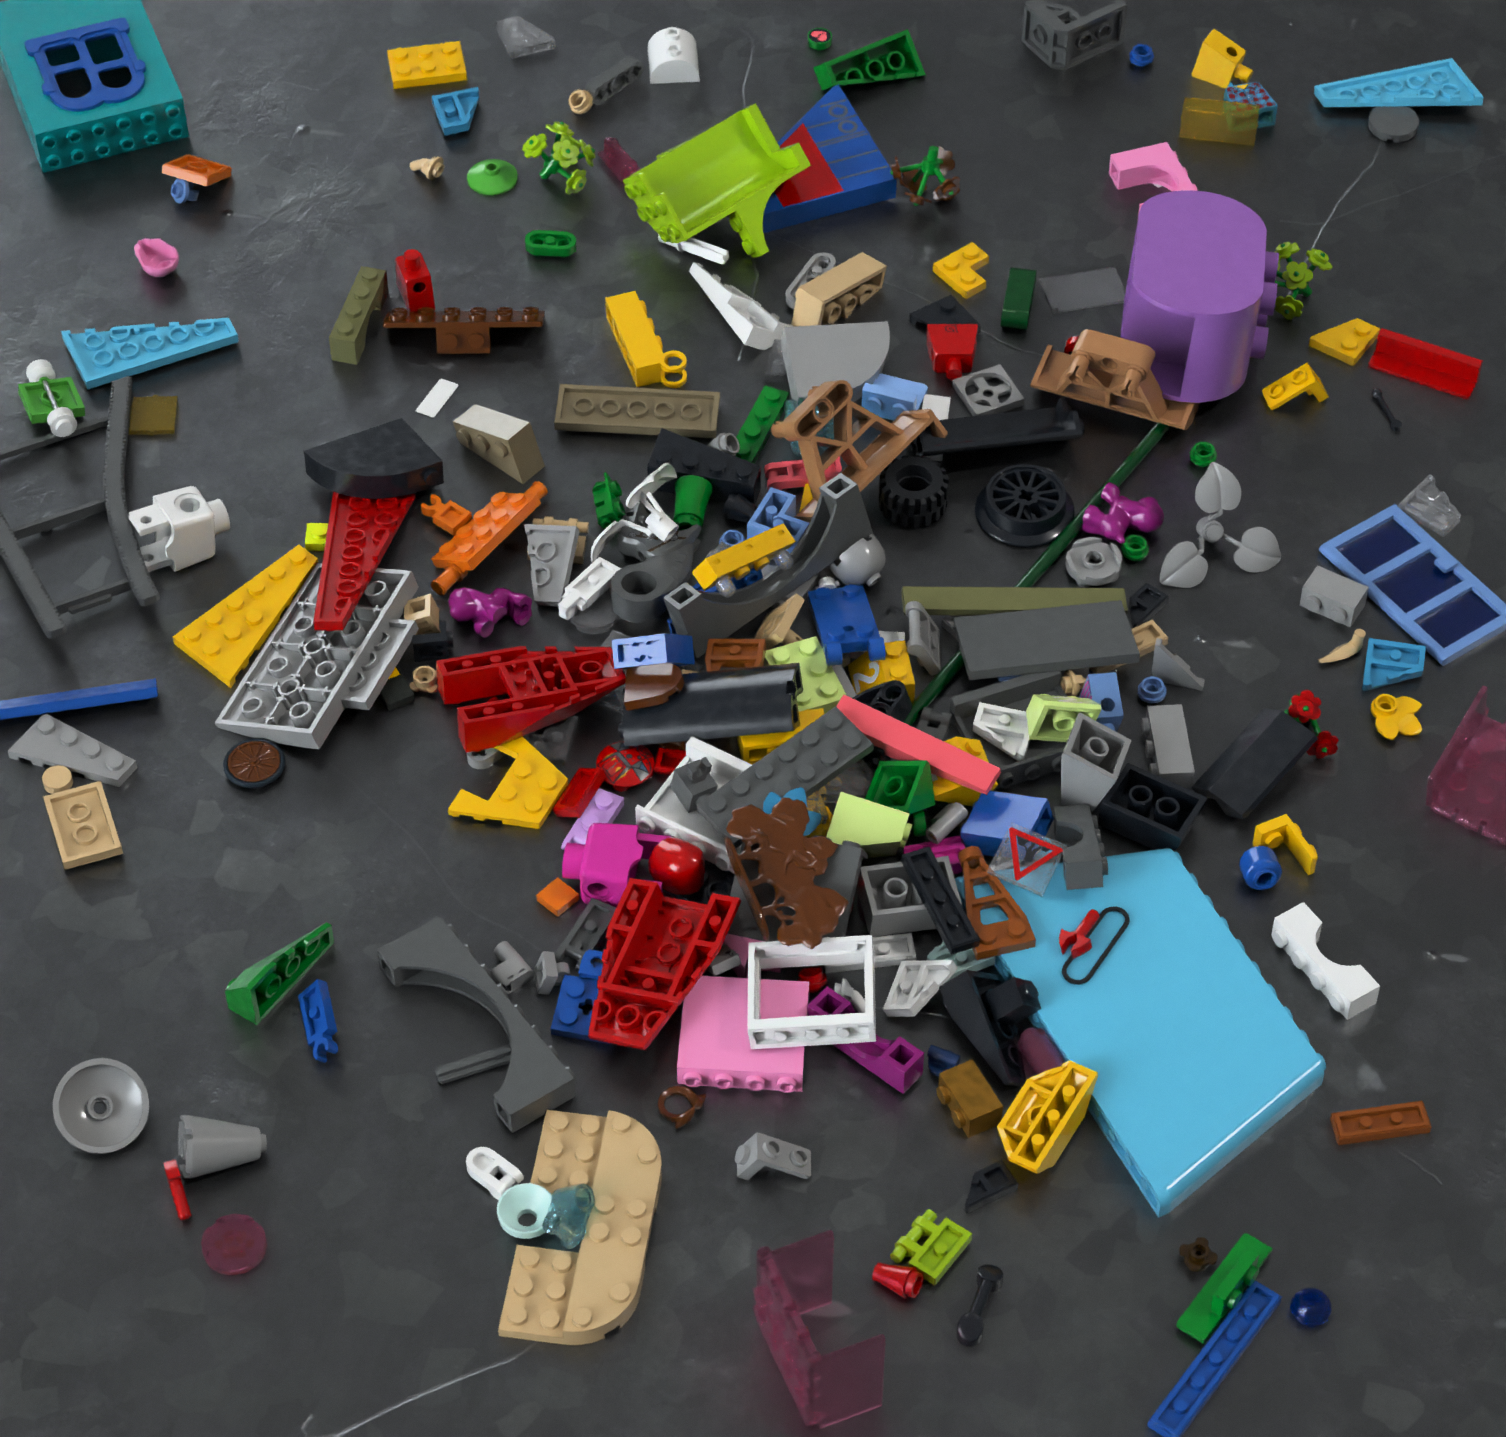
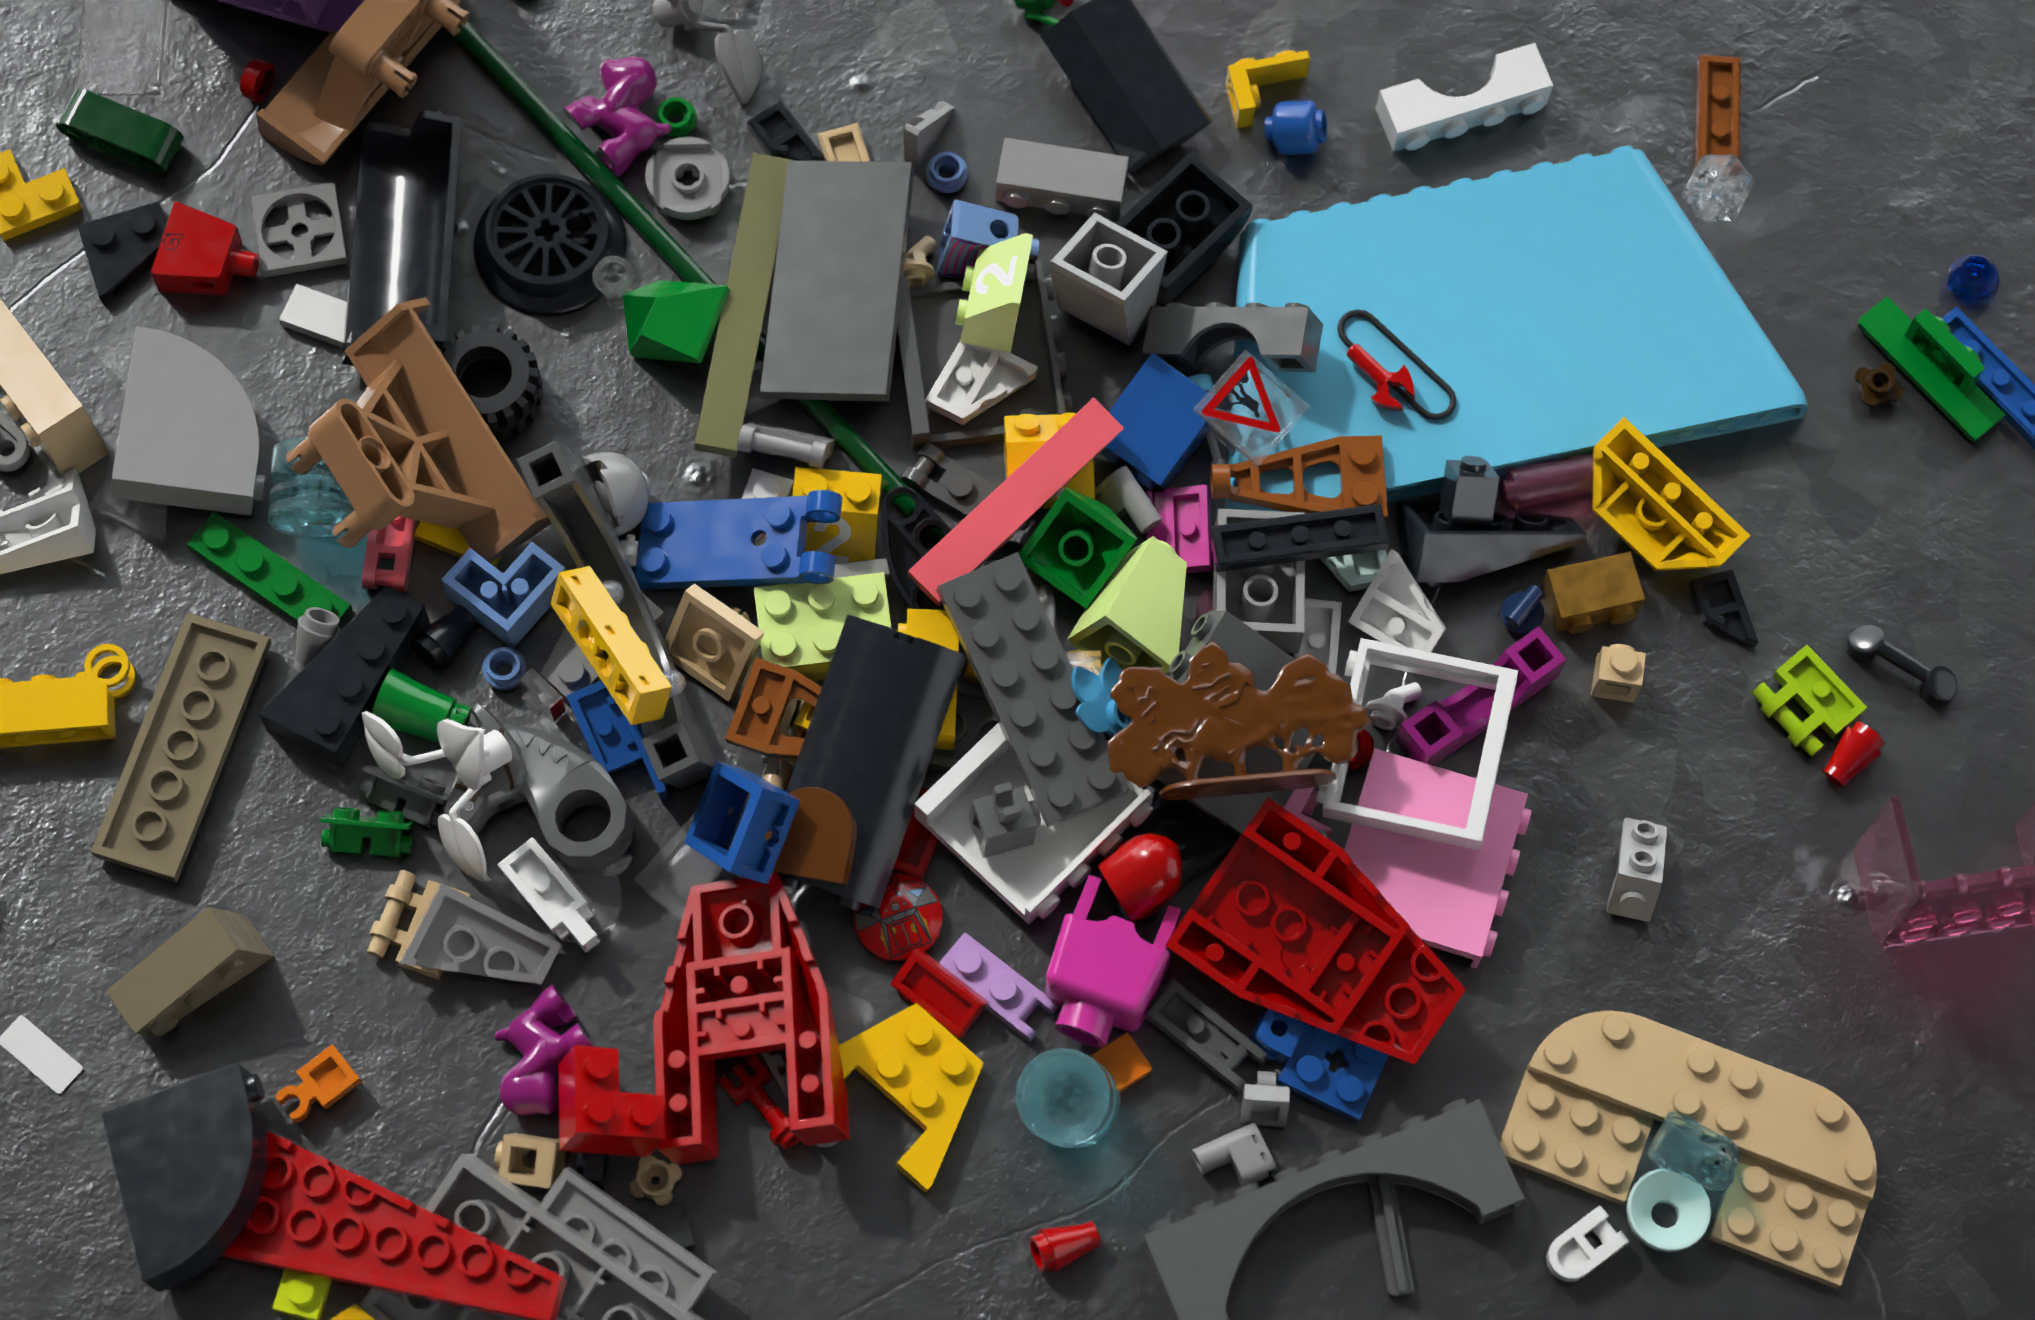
camera: 80 degrees left, 20 degrees up
orange plate [431,481,548,595] -> none
reddish brown piece [658,1086,706,1128] -> none
light blue bracket [862,374,928,421] -> none
none -> red brick [558,1045,665,1157]
none -> clear cone [592,256,635,308]
none -> green slope [622,280,731,363]
none -> clear light blue wheel [1015,1048,1121,1149]
none -> red cone [1029,1221,1101,1273]
none -> tan brick [1591,644,1646,703]
none -> clear brick [1681,155,1756,222]

